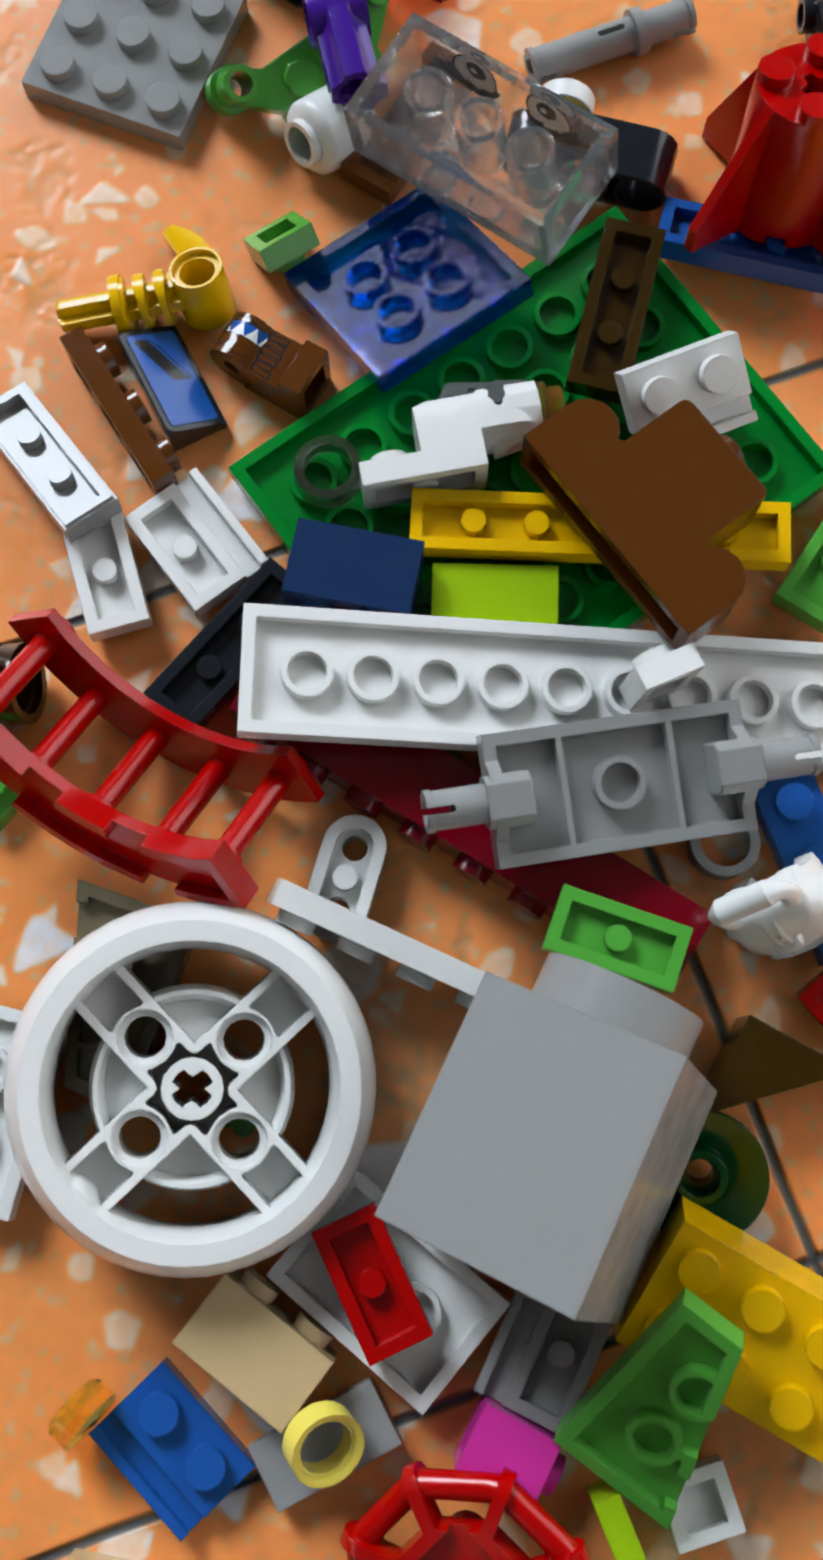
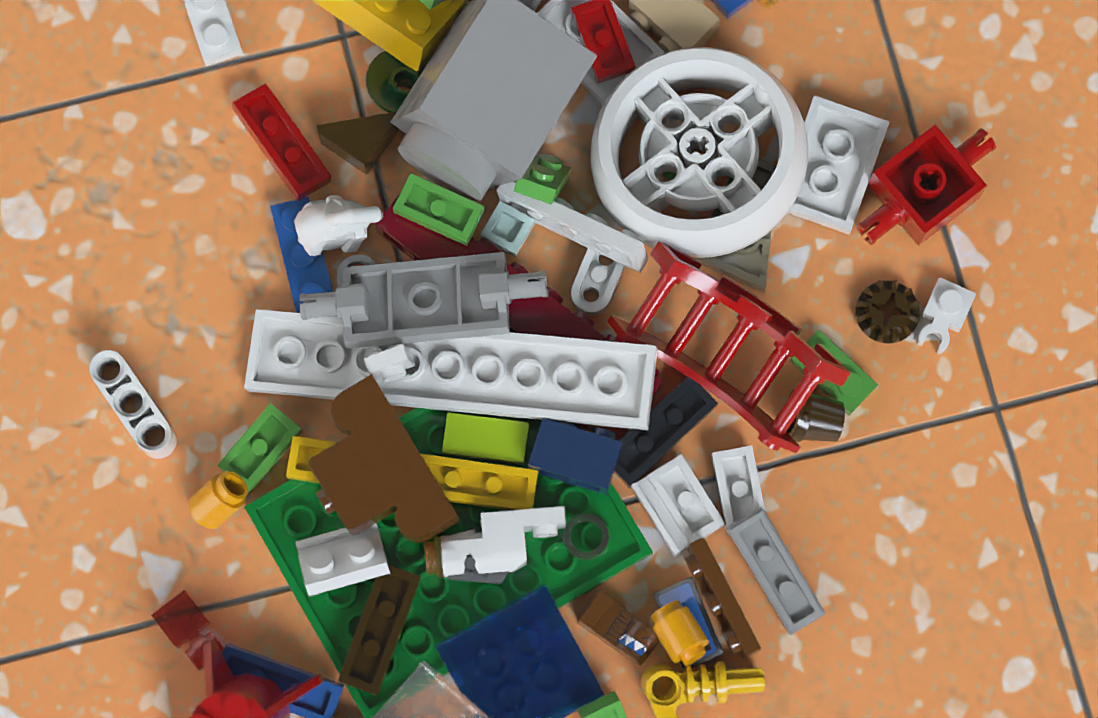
camera: 175 degrees left, 0 degrees up
none -> light aqua plate [480,201,535,257]
none -> bright green plate [514,154,572,205]
none -> light orange brick [651,600,709,665]

